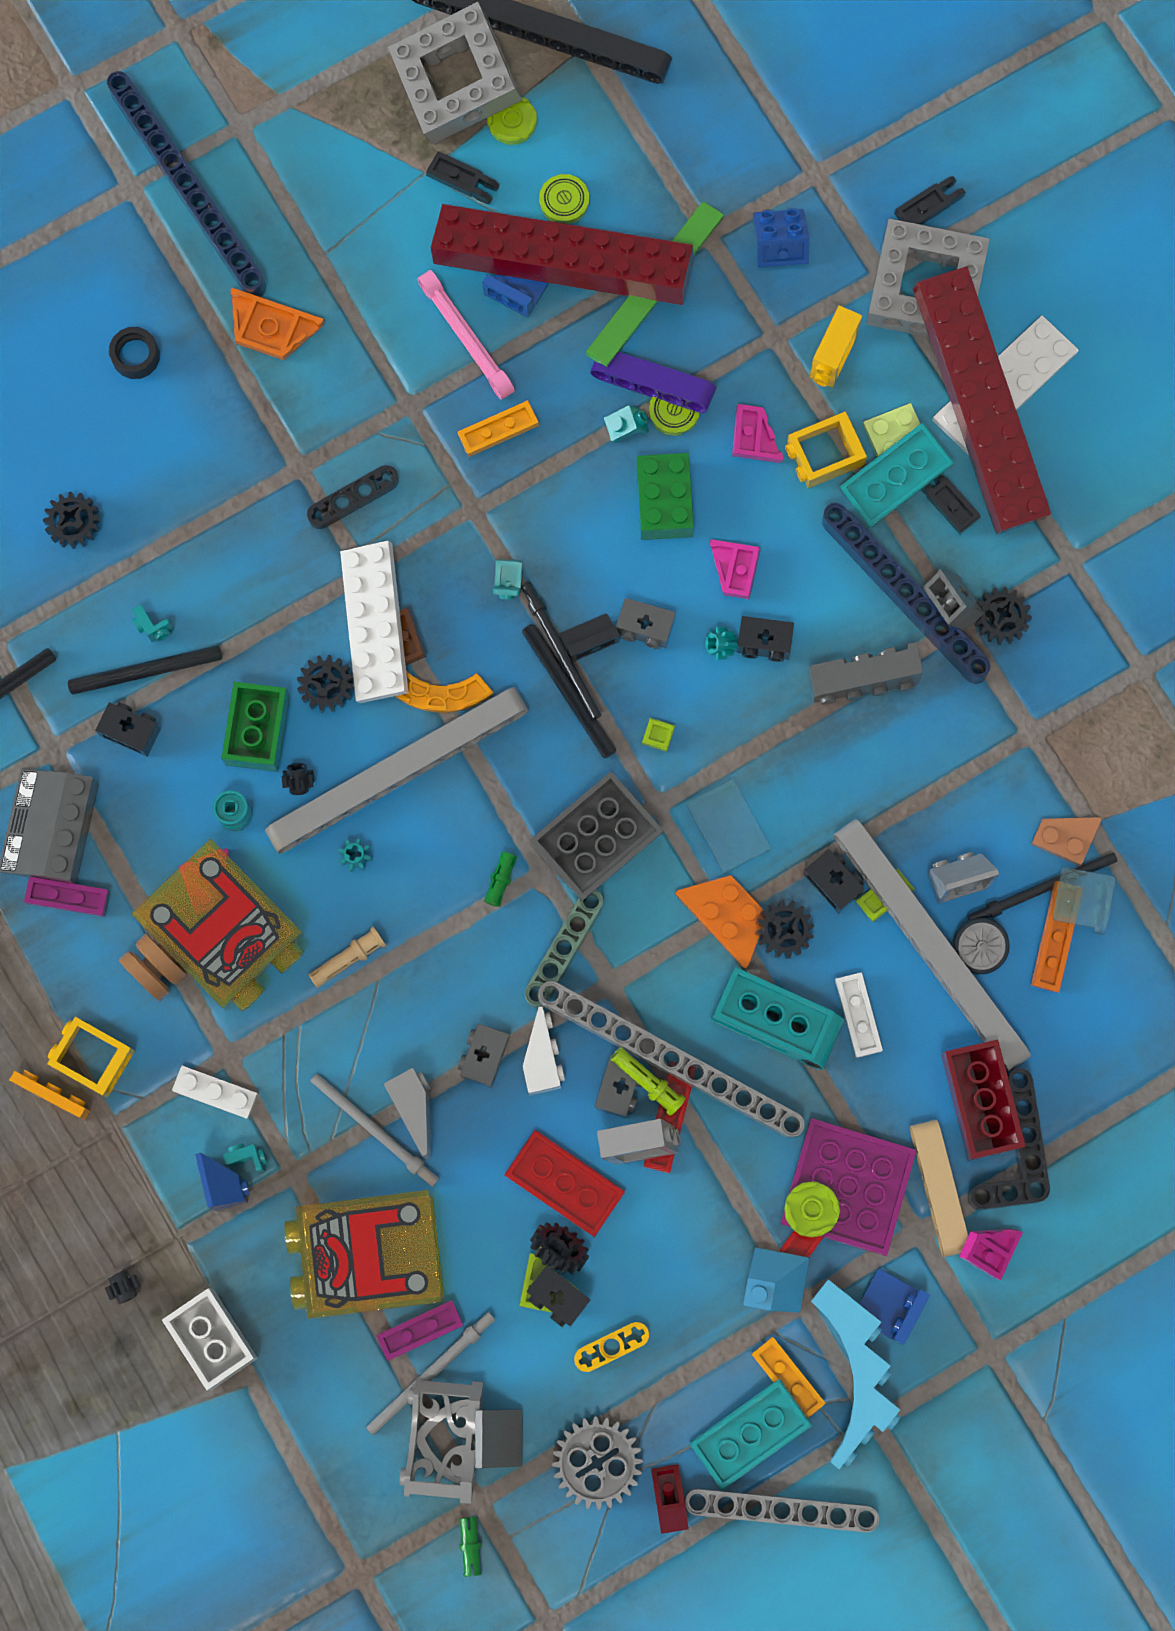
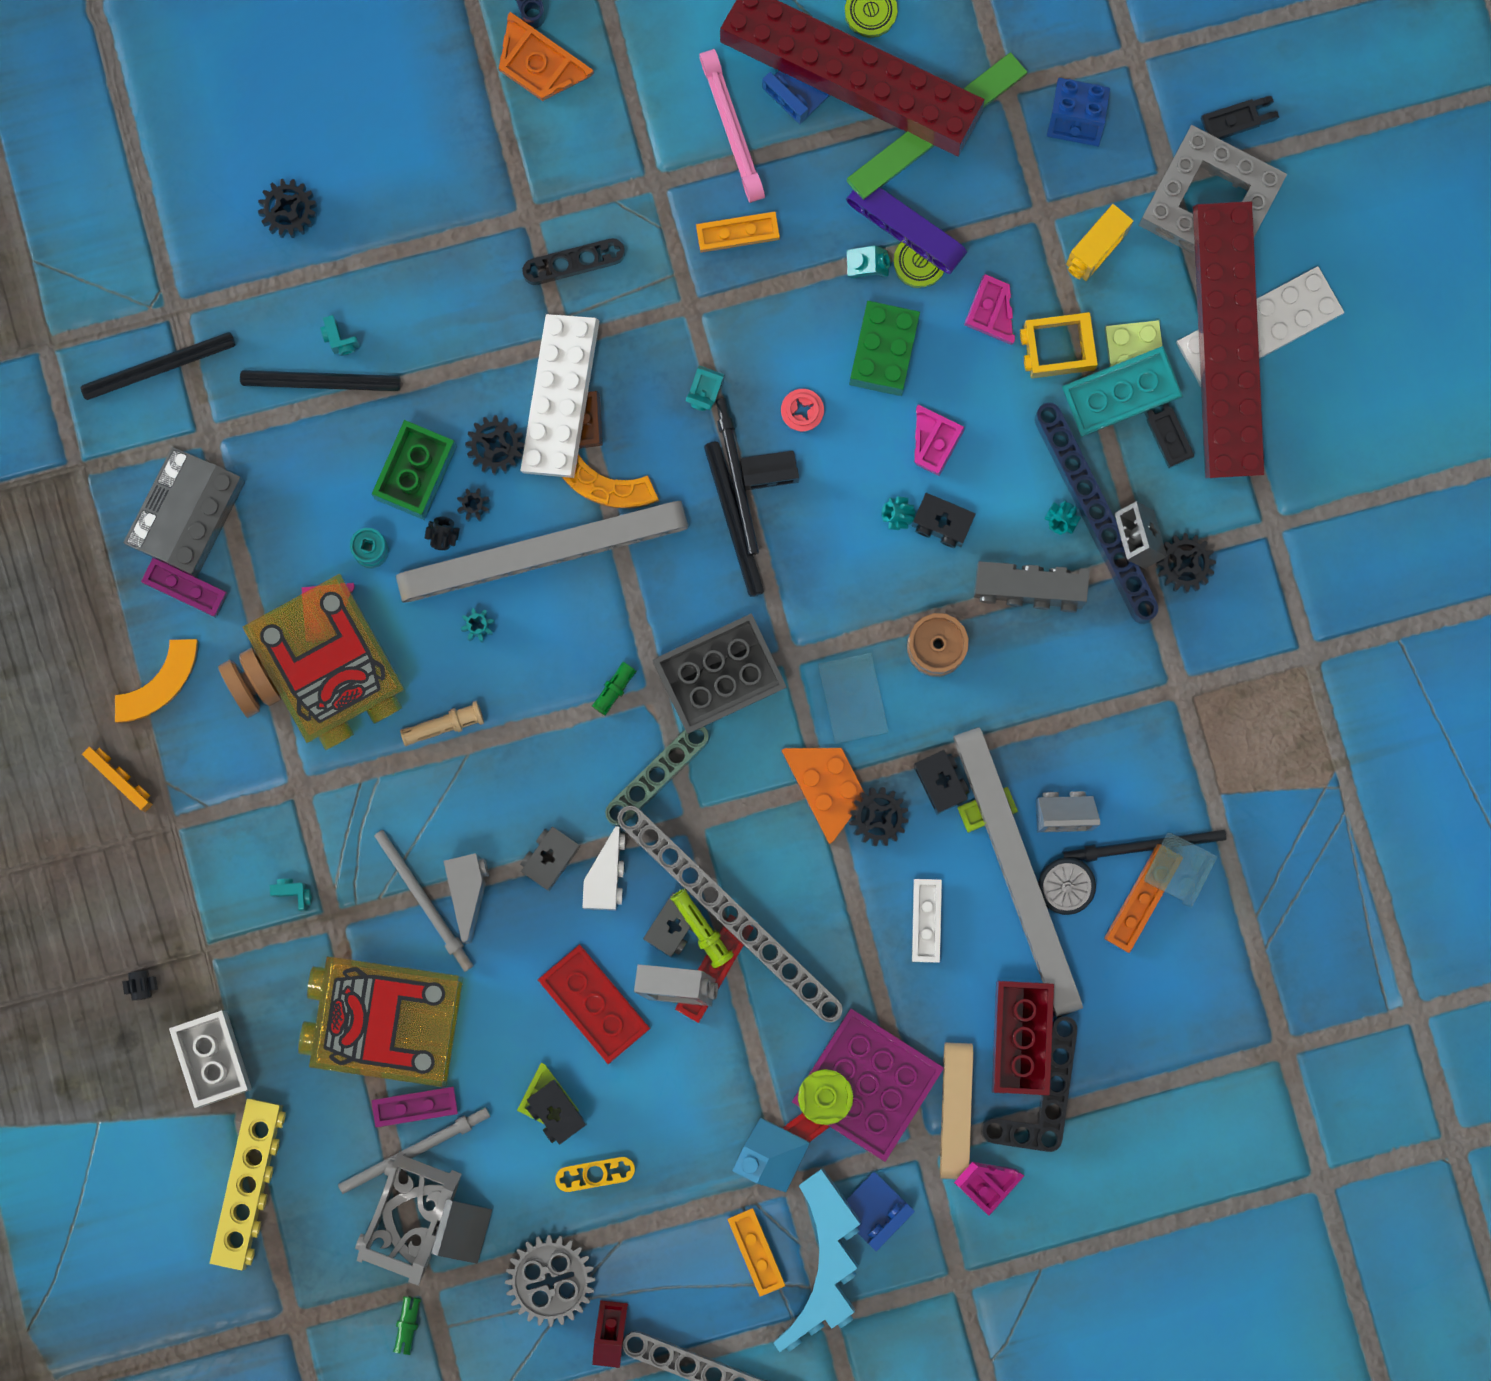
camera: 10 degrees right, 5 degrees up
yellow window [47,1017,135,1098] -> none
black brick [95,702,161,757] -> none
black tyre [109,327,160,379] -> none
white plate [172,1066,258,1119] -> none
blue slope [195,1153,250,1211] -> none
black gear [530,1222,589,1275] -> none
dark grey brick [616,598,676,649] -> none
lime tile [642,718,675,752] -> none
teal tile [689,1379,813,1490] -> none
teal hinge [710,967,844,1070] -> none
nougat wing [1031,817,1102,866] -> none
none -> light orange tile [115,639,198,723]
none -> light yellow brick [209,1098,286,1271]
none -> black gear [457,488,490,522]
none -> coral gear [781,389,824,432]
none -> medium nougat wheel [907,613,969,677]
none -> teal gear [1045,501,1081,535]

